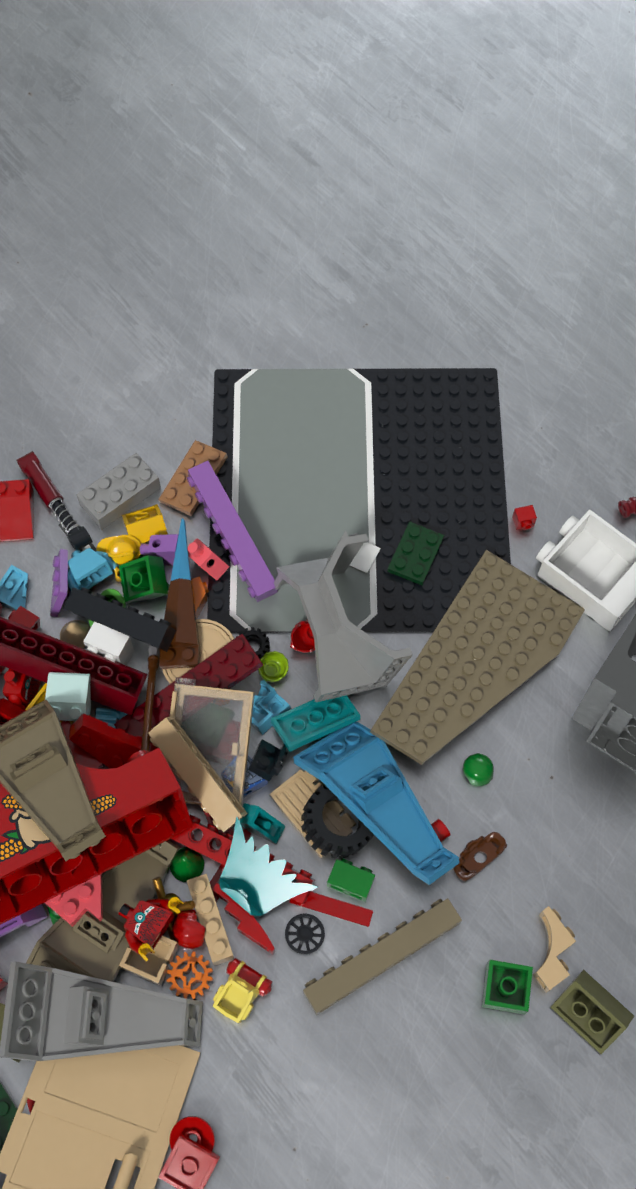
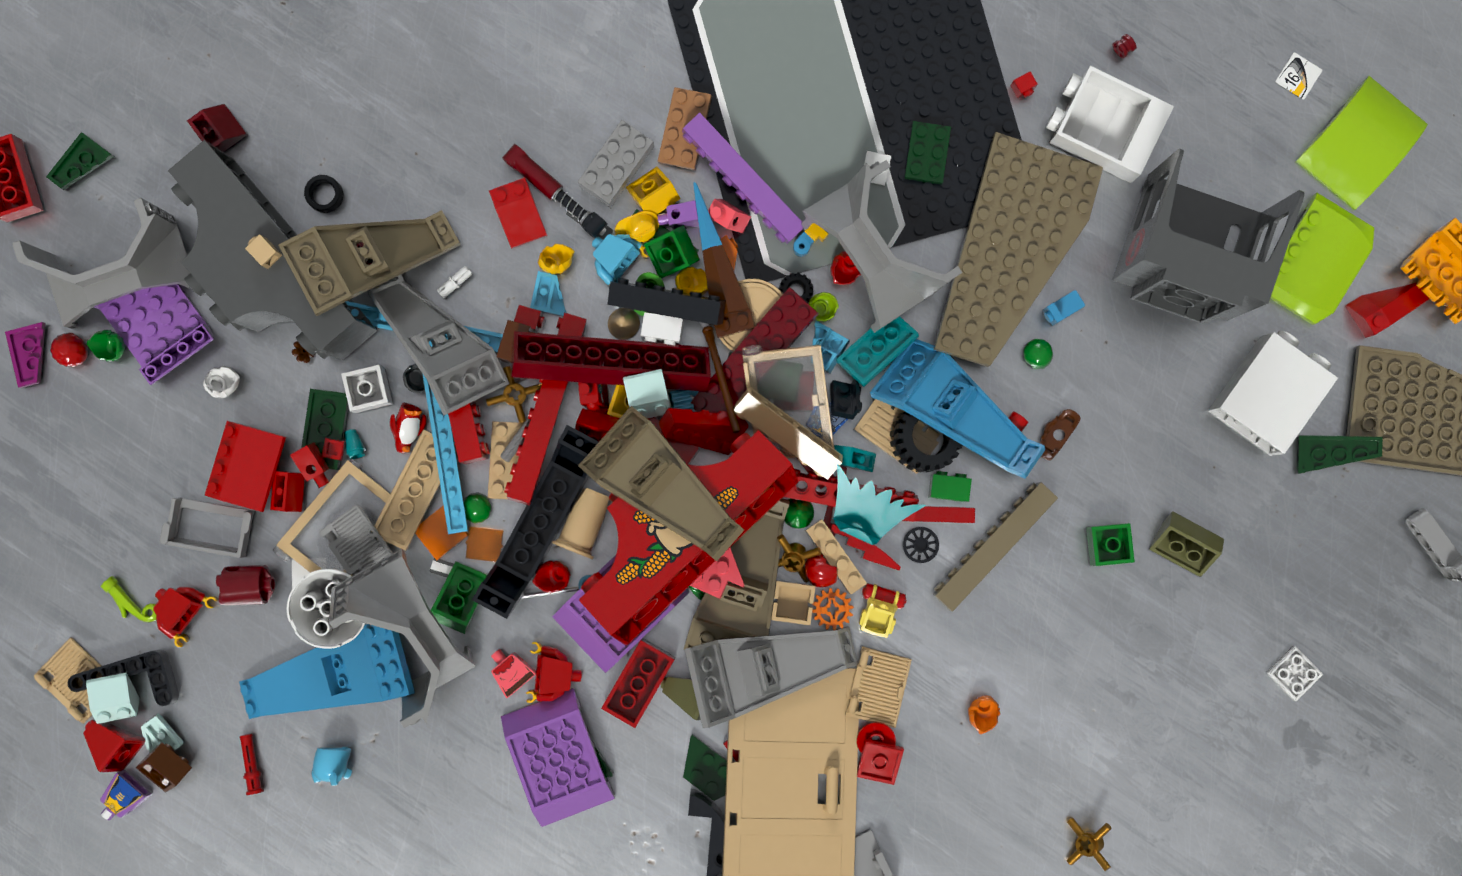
camera: 15 degrees left, 20 degrees up
medium lavender wing [50,549,68,617] -> none
torso [118,897,184,961] -> none
tan arch [533,906,576,993] -> none
none -> yellow hair [537,243,575,274]
none -> yellow hair [675,266,708,295]
none -> leg [793,223,828,257]
none -> tan window [845,646,912,728]
none -> orange hair [968,695,1001,734]
none -> dark azure bracket [1043,290,1085,326]

